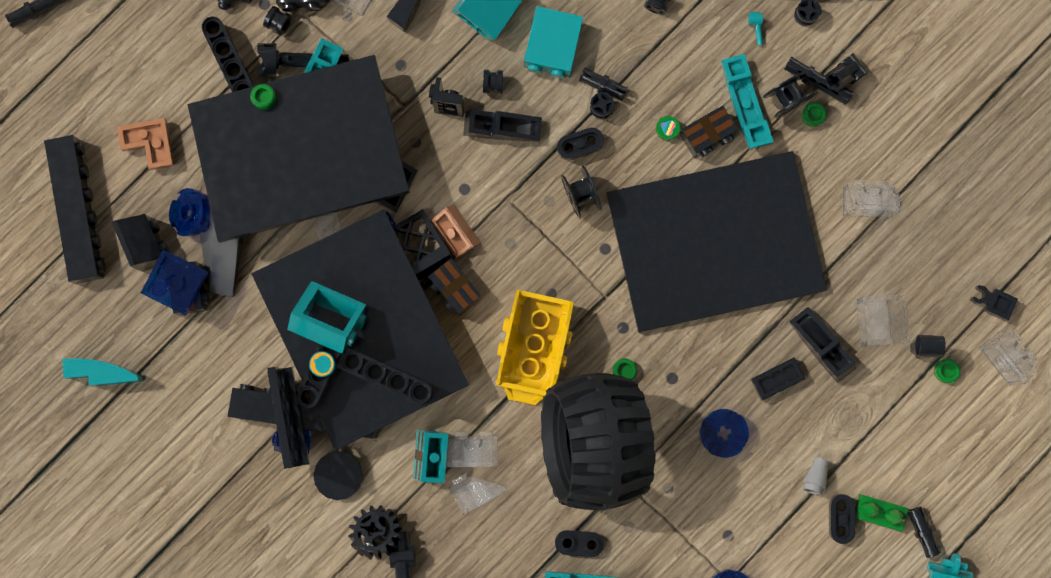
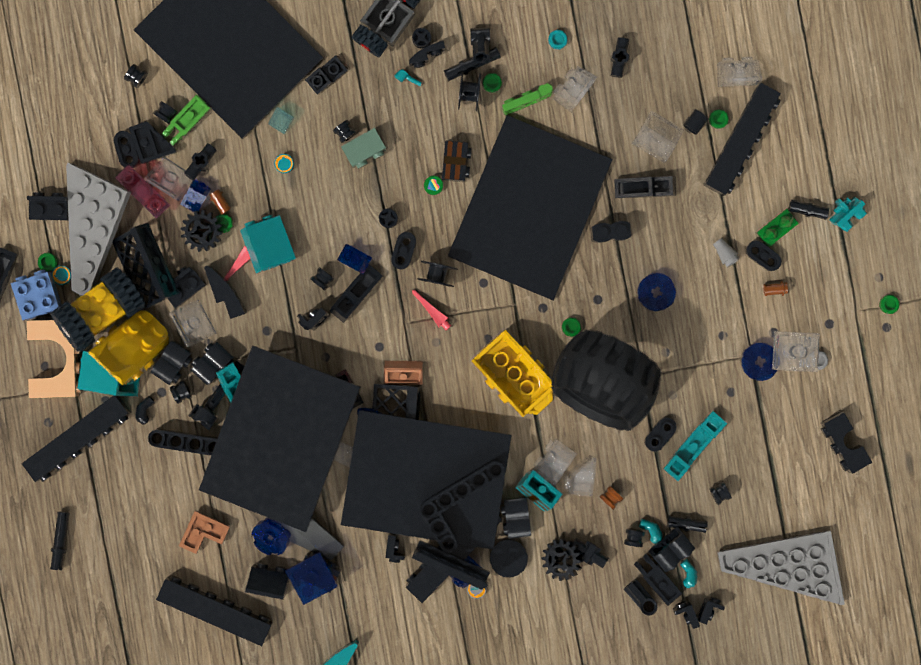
camera: 55 degrees left, 5 degrees up
green tile [250,84,276,110] -> none
teal window [287,281,367,354] -> none
teal tile [309,352,336,377] -> none
brick [428,259,482,316] -> none
teal brick [524,6,583,79] -> none
black pin [579,67,628,101] -> none
teal slope [721,54,774,150] -> none
black plate [750,357,806,401] -> none
black plate [970,285,1018,321] -> none
none -> black brick [191,342,235,386]
none -> clear blue bracket [338,244,372,274]
none -> sand green brick [341,128,387,169]
none -> black bracket [385,533,405,563]
none -> black slope [409,41,445,68]
none -> coral piece [412,290,452,331]
none -> tile [467,584,486,599]
none -> black brick [500,497,531,539]
none -> bright green hinge [502,84,553,115]
none -> teal tile [548,30,568,50]
none -> black brick [590,221,632,243]
none -> dark orange wheel [599,486,624,510]
none -> black axle [610,37,629,78]
none -> black brick [703,82,781,196]
none -> dark orange pin [763,281,788,296]

